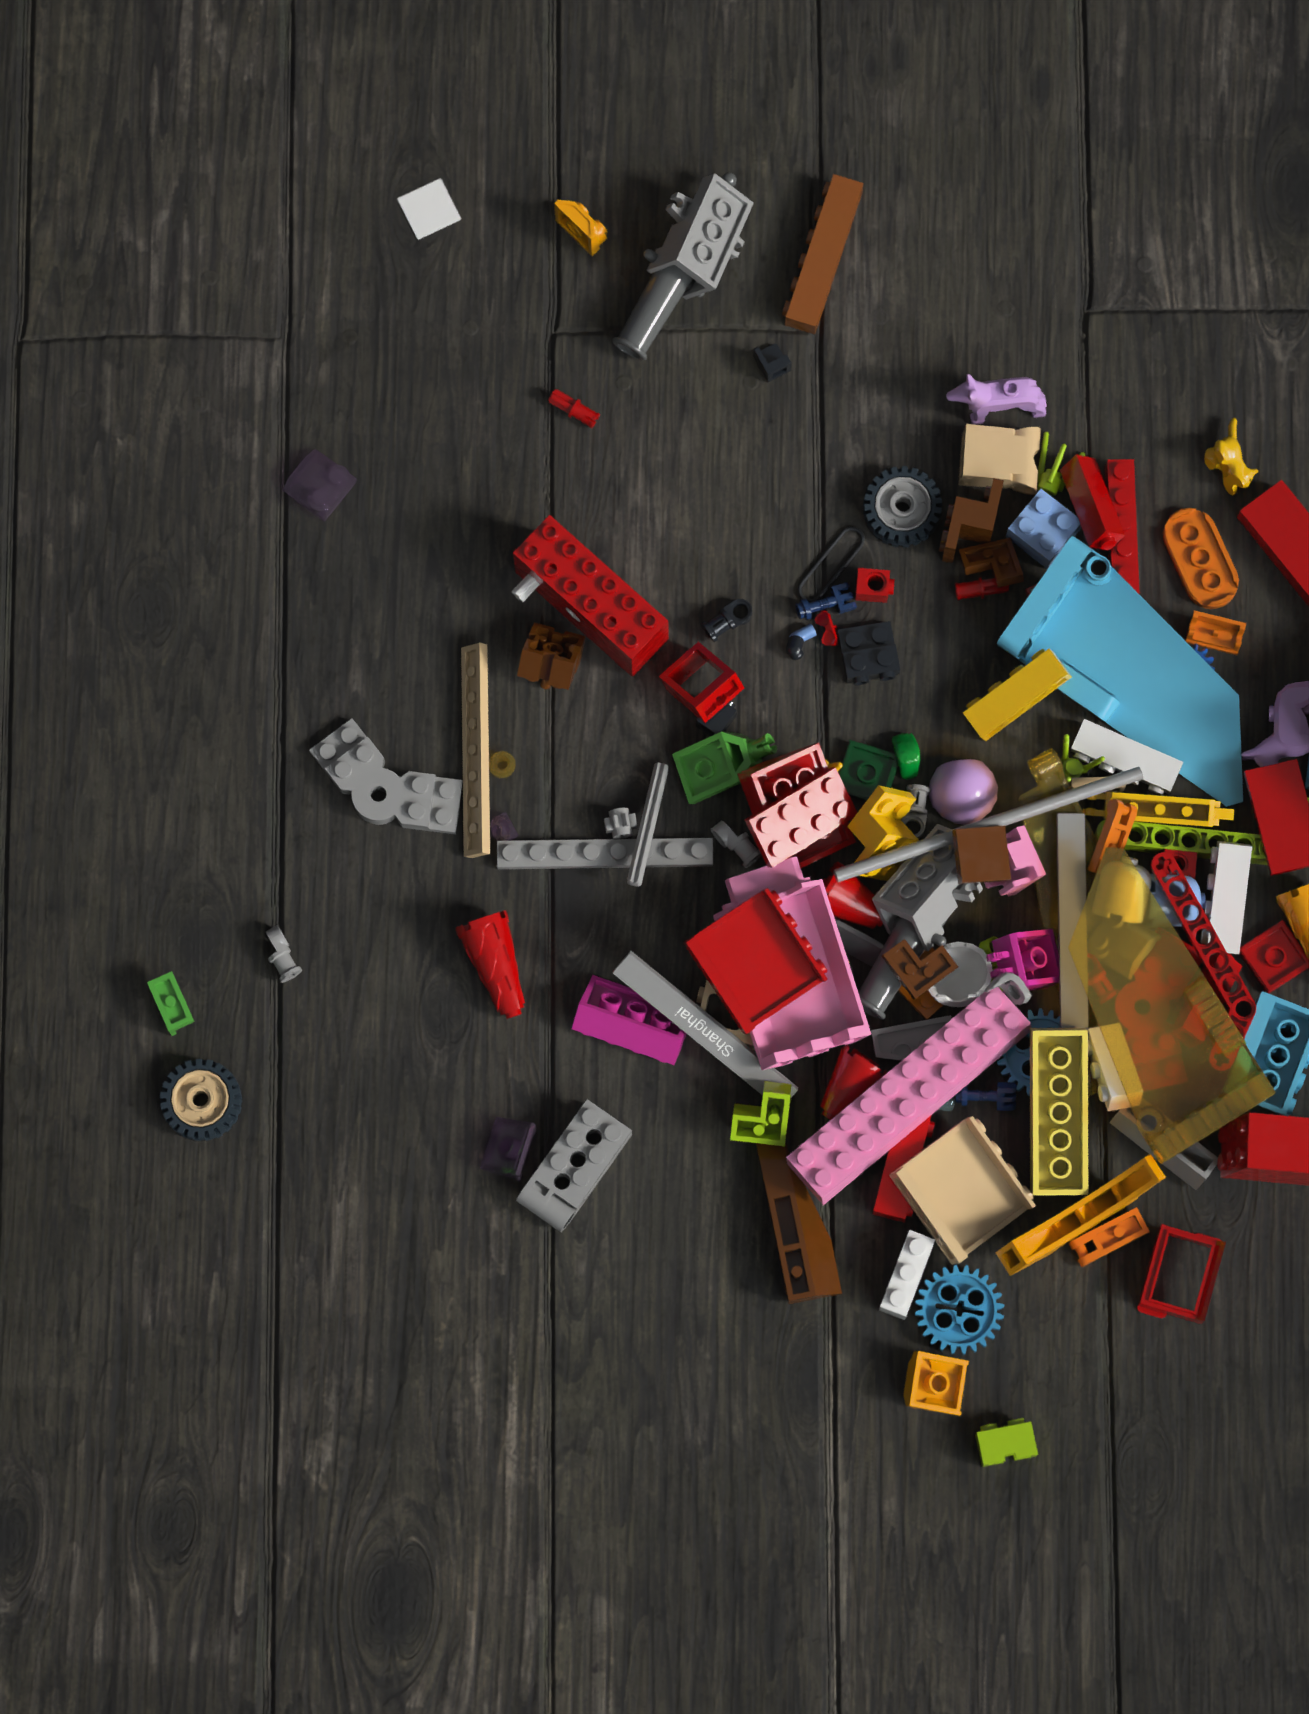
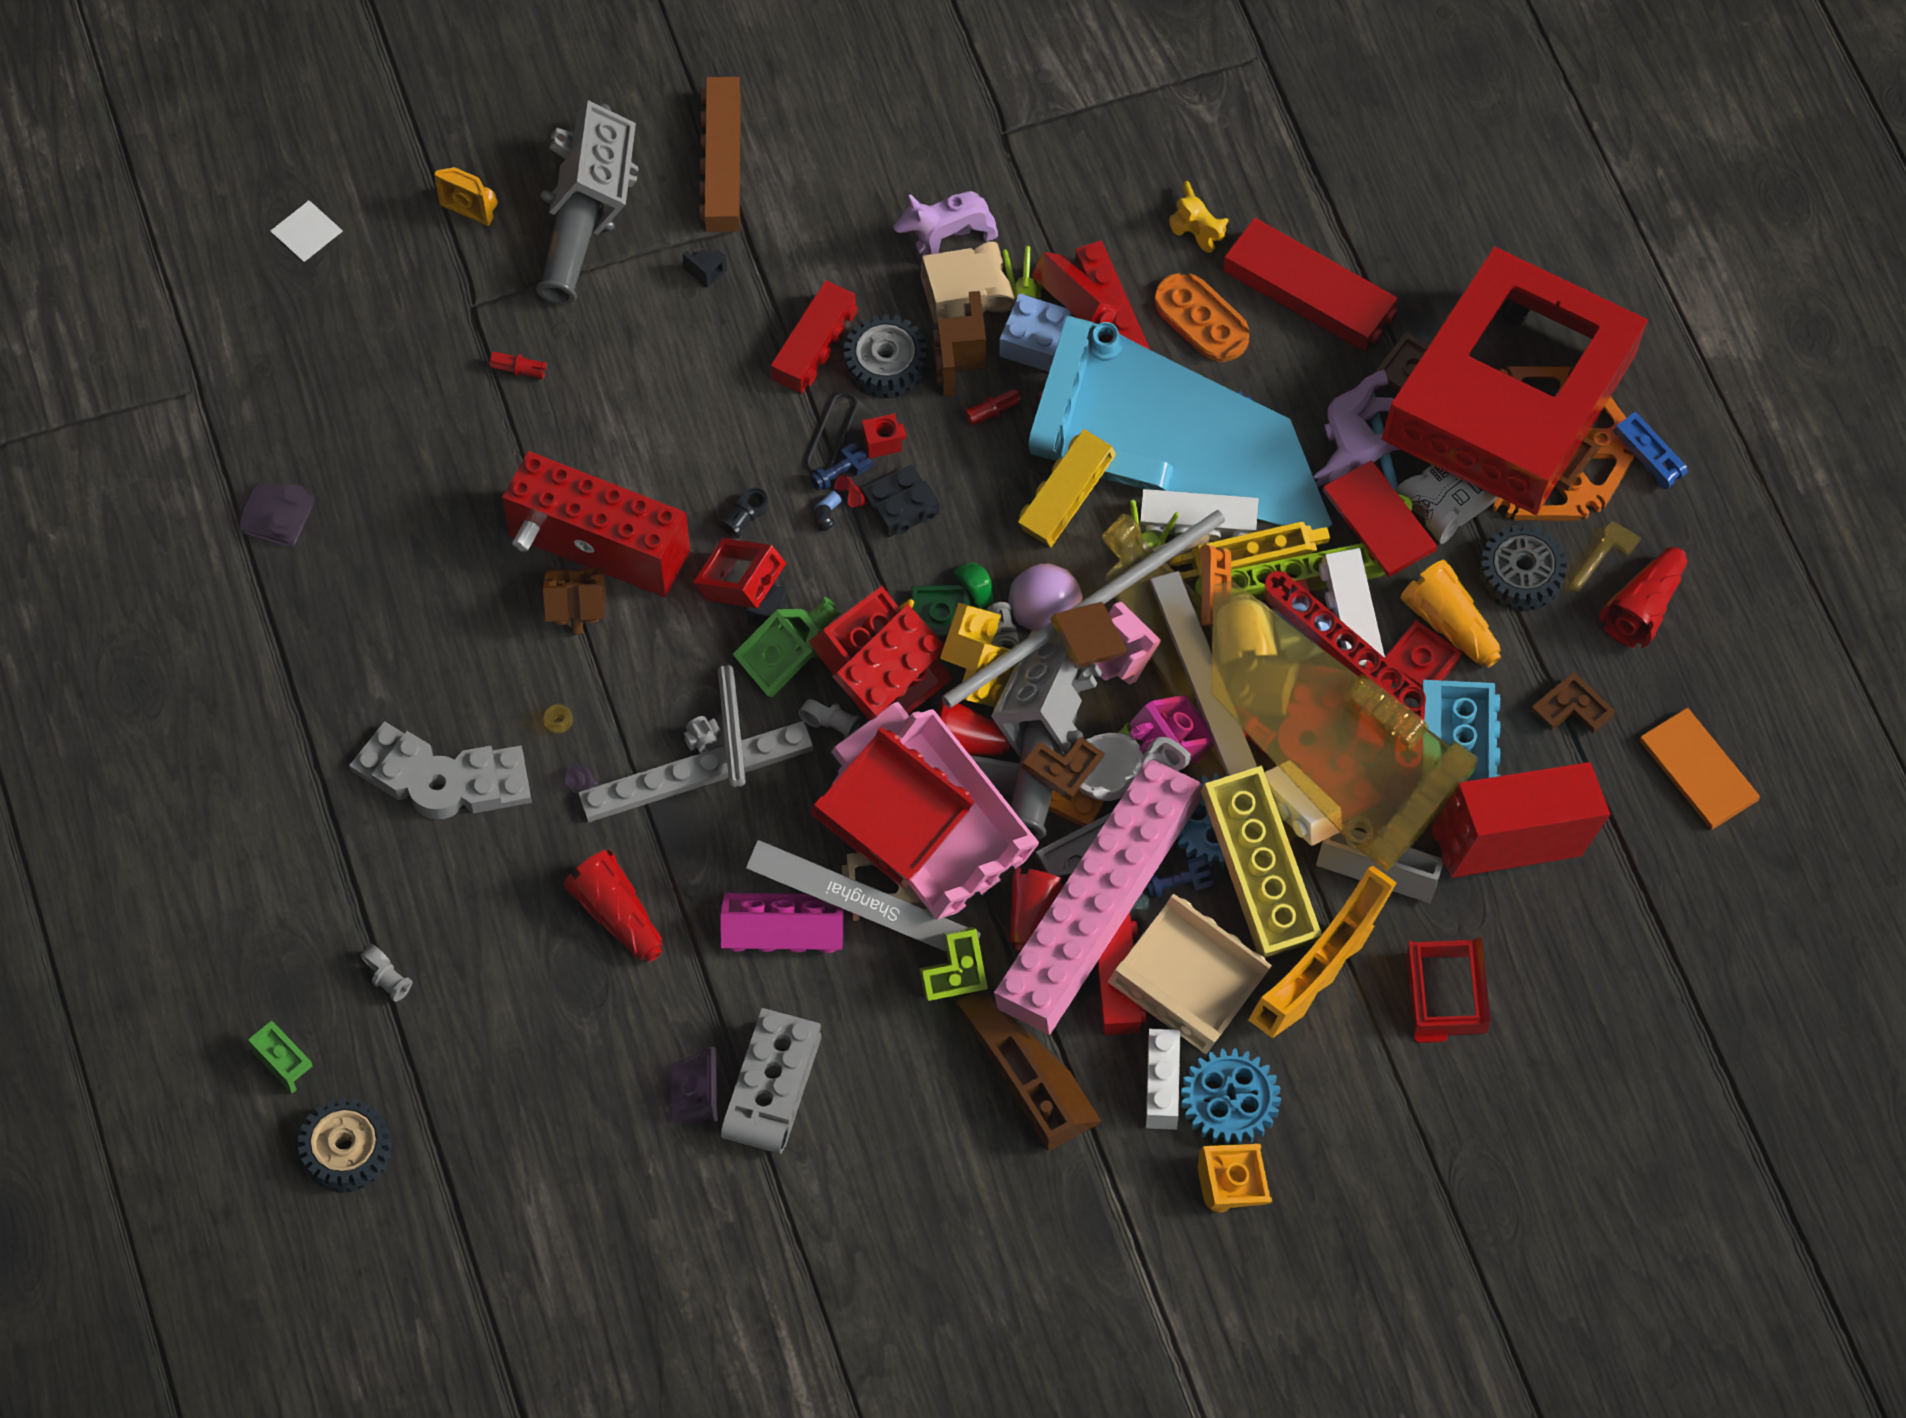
camera: 20 degrees left, 15 degrees down
tan plate [461,643,490,858] -> none
reddish brown plate [959,538,1024,588] -> none
lime brick [975,1418,1038,1467] -> none
orange plate [1069,1207,1150,1267] -> none
orange hinge [1186,610,1247,655] -> none
none -> red brick [771,280,858,394]

